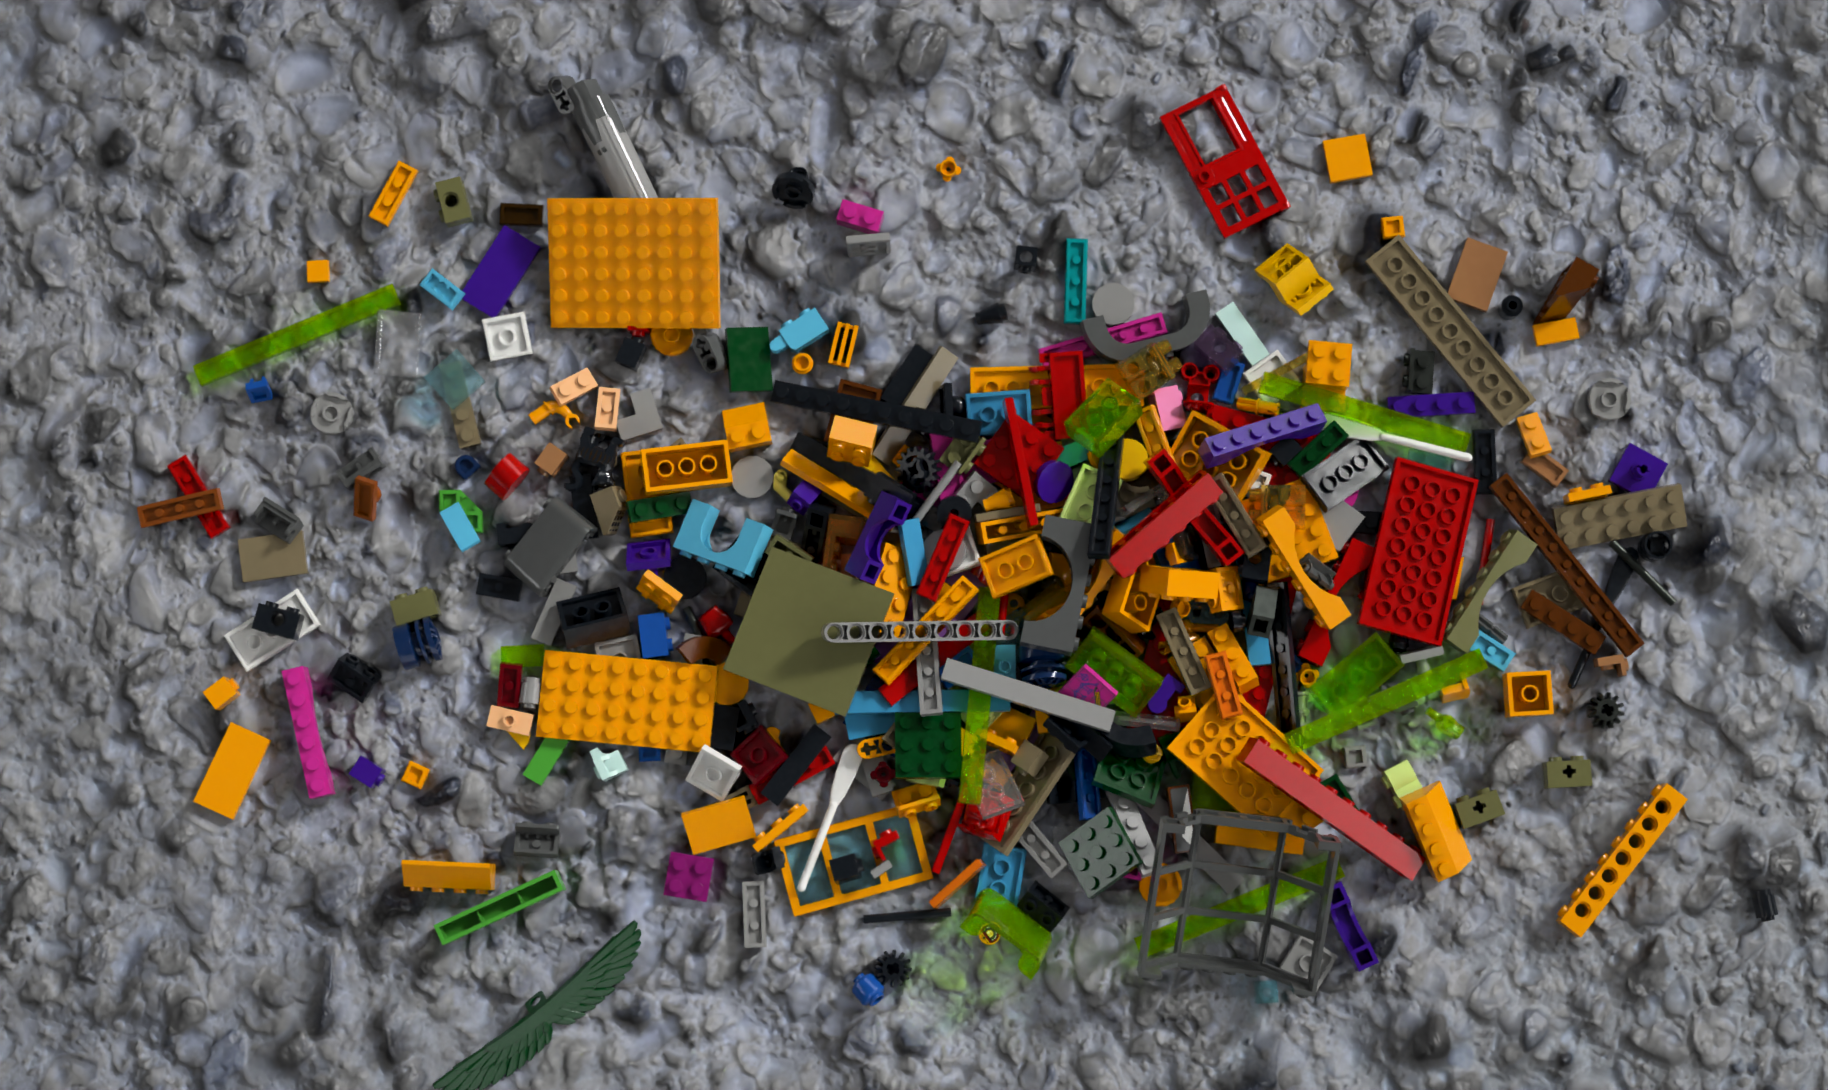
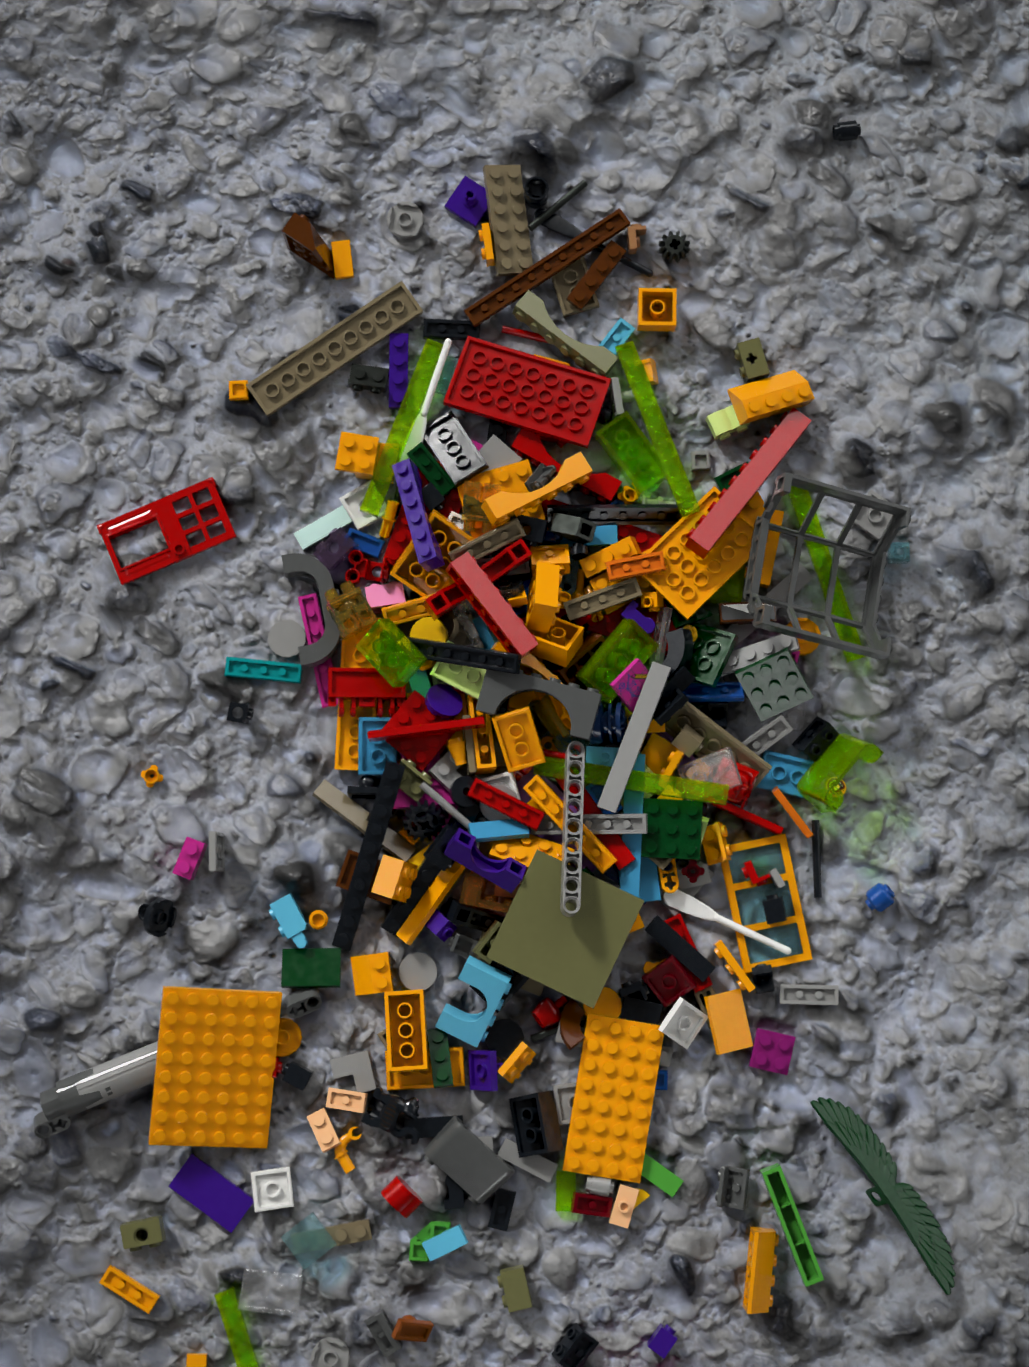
camera: 90 degrees left, 0 degrees up
dark blue wheel [392,616,443,670] -> none
light orange tile [401,761,431,789] -> none
medium azure plate [419,268,465,311] -> none
dark blue tile [455,455,481,481] -> none
dark brown tile [499,203,544,227] -> none
medium nougat brick [534,442,569,478] -> none
light aqua brick [589,748,629,782] -> none
dark tan slope [590,486,627,536] -> none
blue brick [637,612,674,659] -> none
light yellow arm [773,469,792,501] -> none
light orange tile [828,321,859,369] -> none
black gear [875,950,912,987] -> none
black tile [880,344,933,405] -> none
black cone [975,303,1008,325] -> none
clear yellow bar [1241,352,1307,395] -> none
yellow bracket [1254,243,1334,316] -> none
dark purple arch [1320,881,1379,972] -> none
light orange tile [1322,133,1373,184] -> none
clear neon green piece [1425,707,1465,740] -> none
medium nougat tile [1447,237,1508,313] -> none
dark grey piece [1478,614,1508,644] -> none
black brick [1498,295,1523,320] -> none
light orange plate [1516,412,1552,459] -> none
medium nougat tile [1520,453,1569,488] -> none
olive brick [1542,756,1592,789] -> none
light orange brick [1556,783,1688,938] -> none

